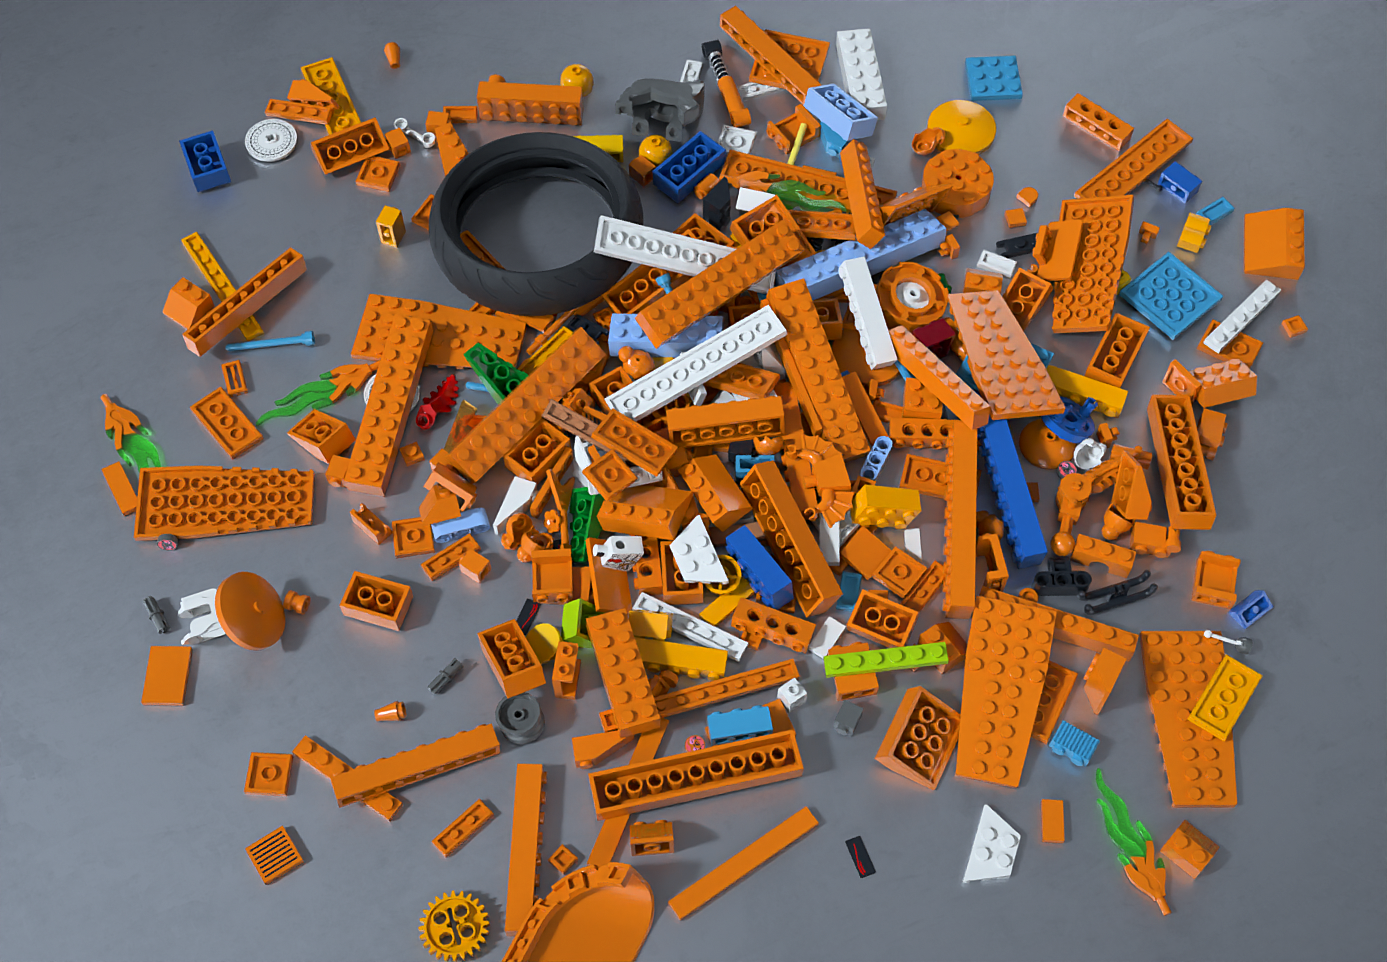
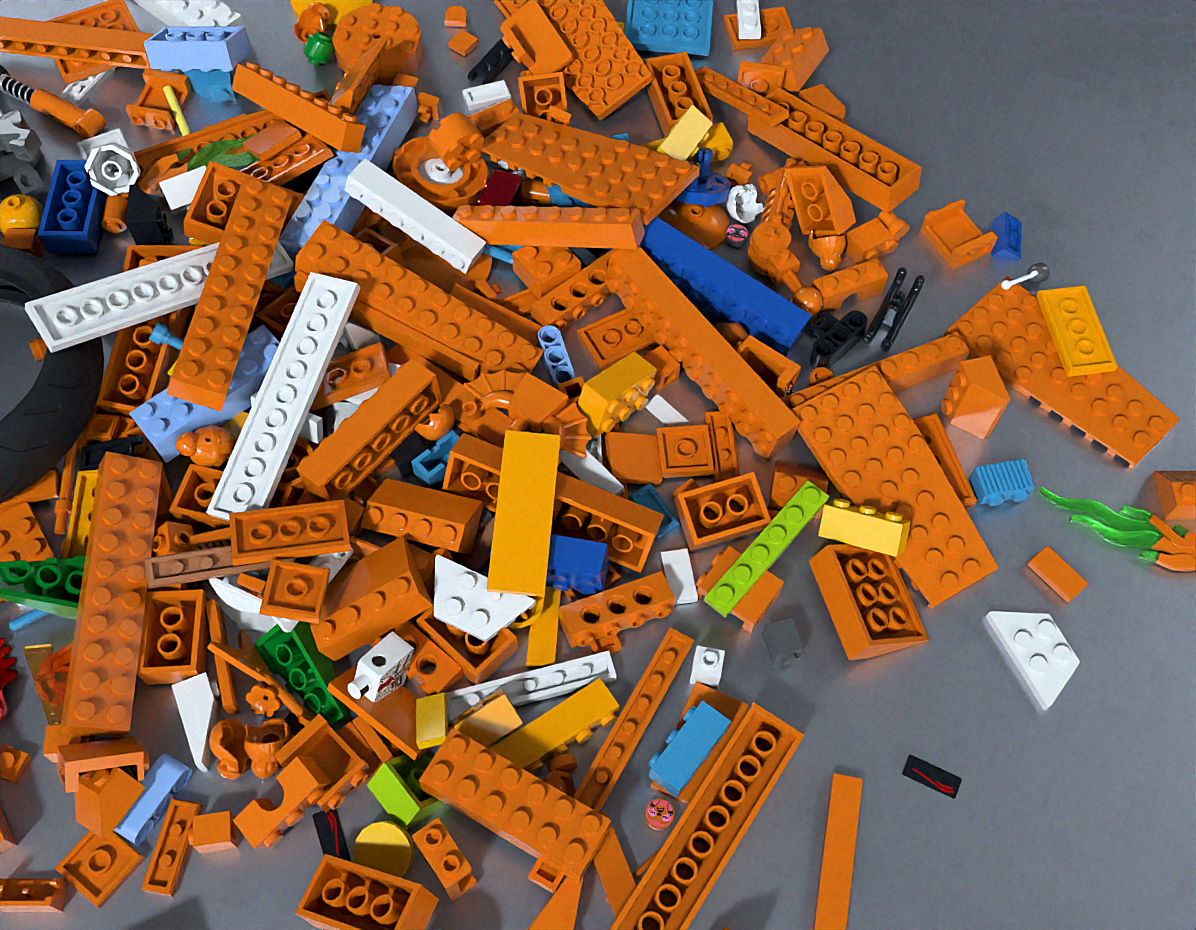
camera: 45 degrees left, 0 degrees up
none -> white cone [85,142,141,196]
none -> orange tile [85,413,122,442]
none -> orange arch [233,756,332,849]
none -> orange tile [242,119,302,162]
none -> green head [303,31,335,67]
none -> yellow tile [416,692,448,750]
none -> orange brick [428,112,484,171]
none -> light orange tile [487,430,561,597]
none -> orange tile [547,105,572,127]
none -> orange brick [642,345,681,391]
none -> yellow brick [654,105,713,162]
none -> orange tile [695,66,789,128]
none -> yellow brick [818,499,911,557]

